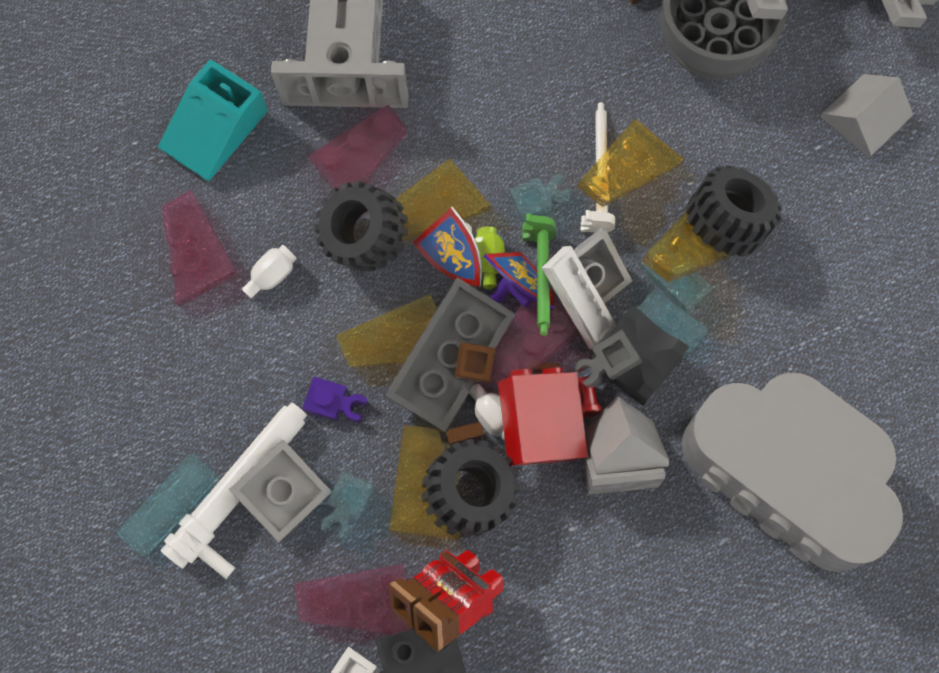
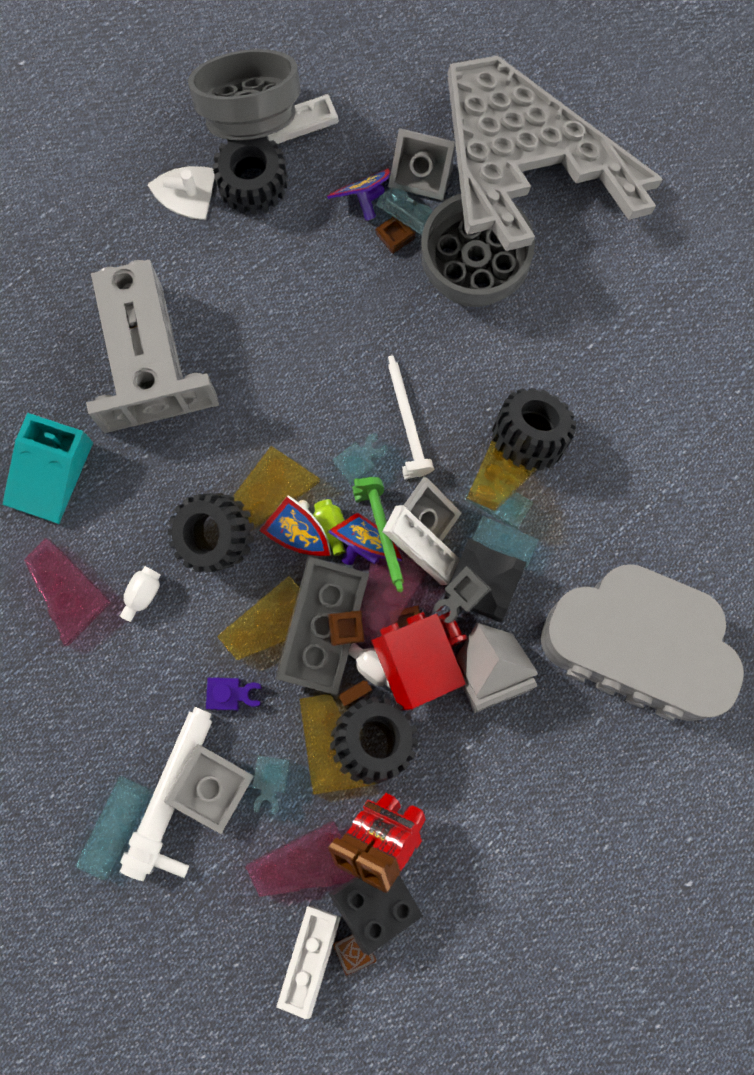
camera: 15 degrees left, 5 degrees up
clear pink wing [309,105,407,190] -> none
clear yellow wing [577,119,685,207] -> none
light grey slope [820,74,913,158] -> none

